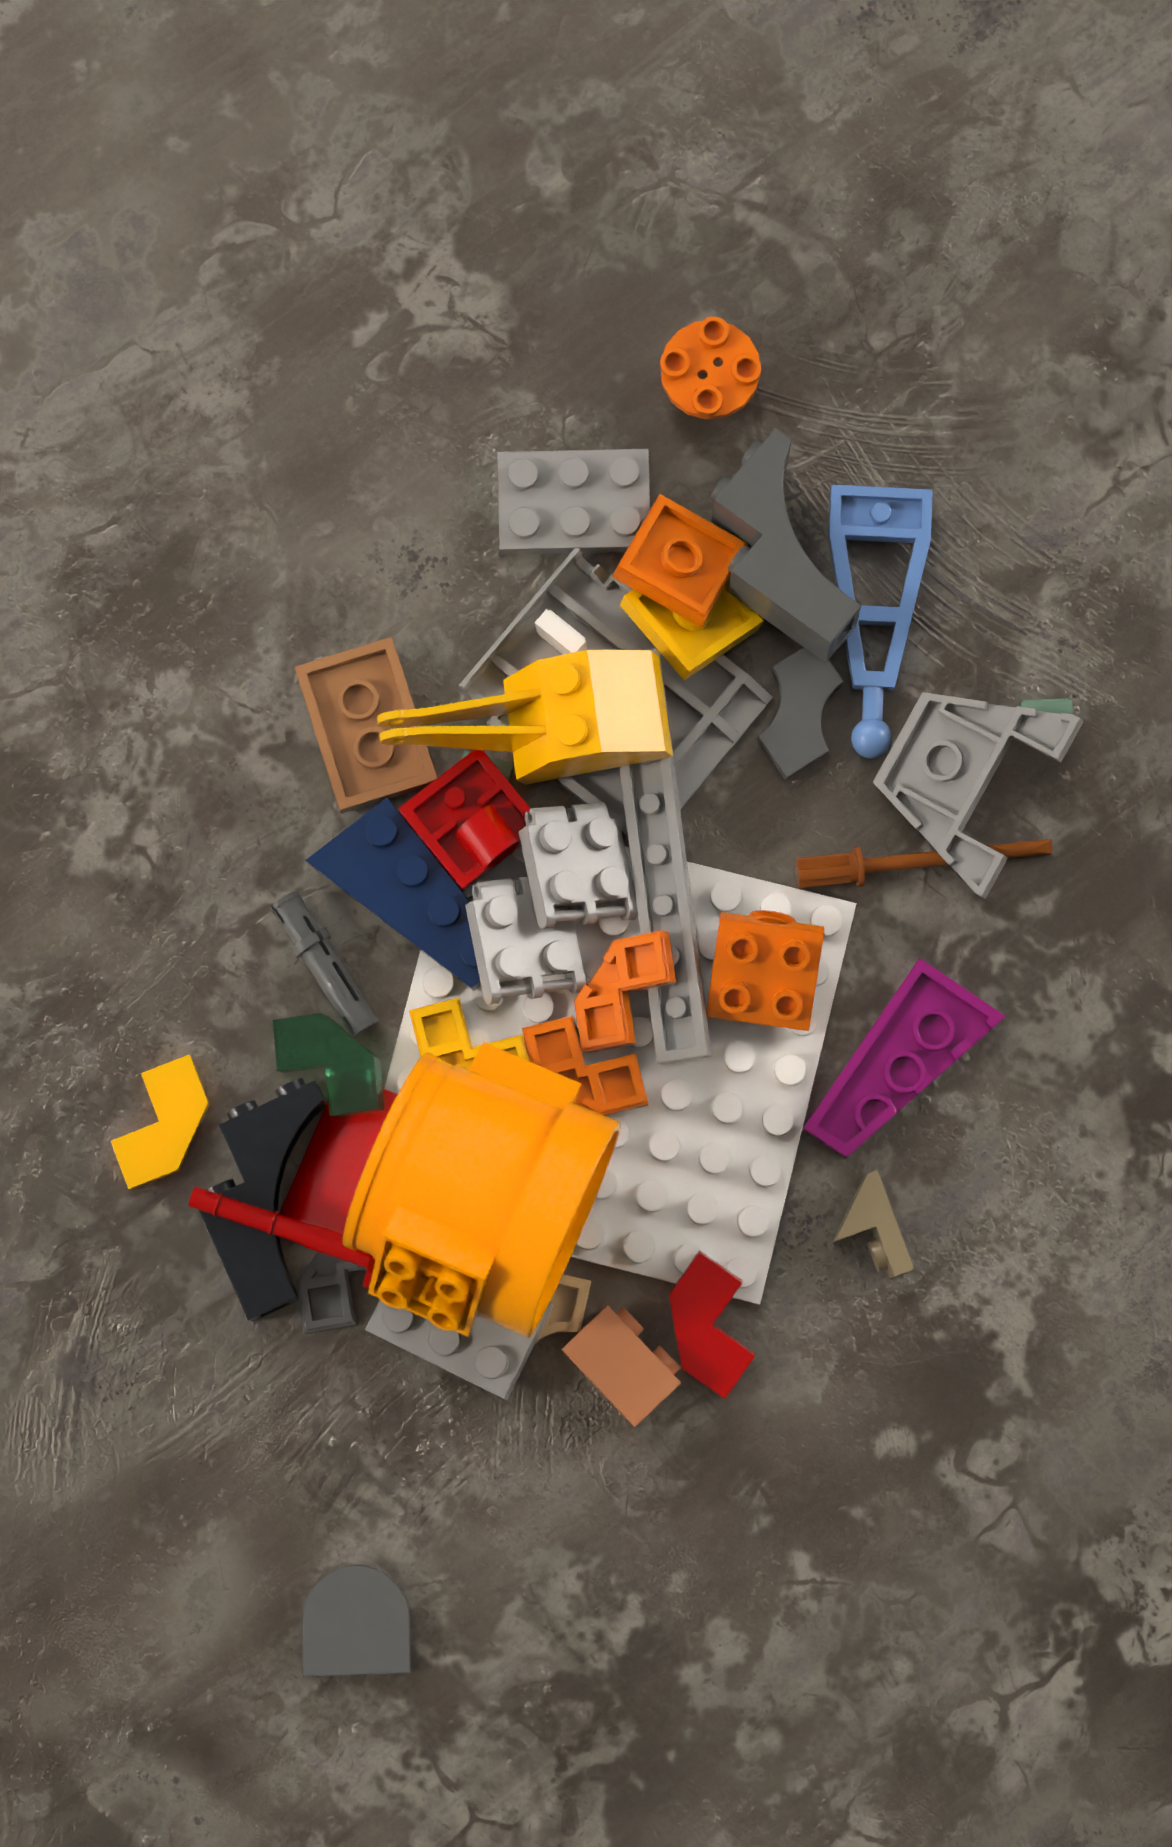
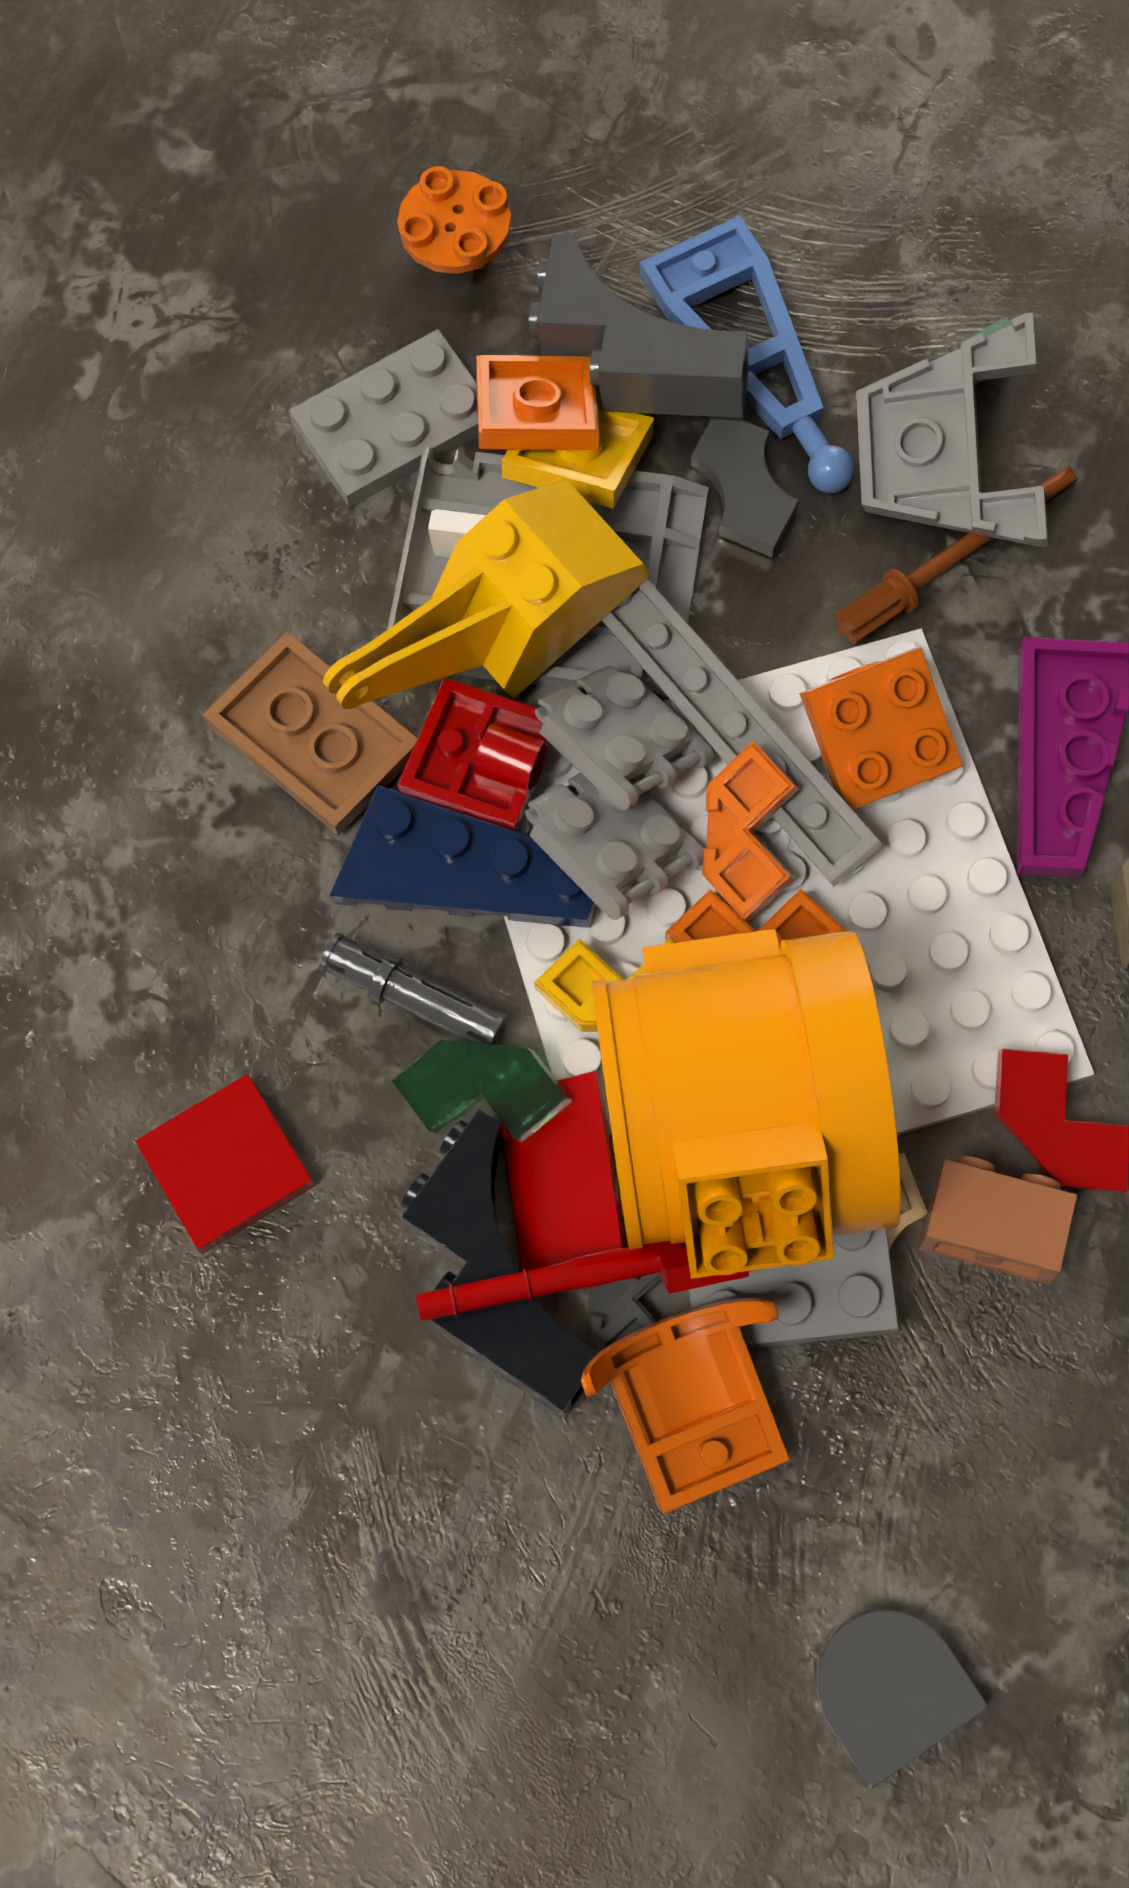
camera: 25 degrees left, 10 degrees down
yellow tile [111,1054,210,1191] -> none
none -> red tile [135,1073,315,1255]
none -> orange piece [581,1298,790,1514]

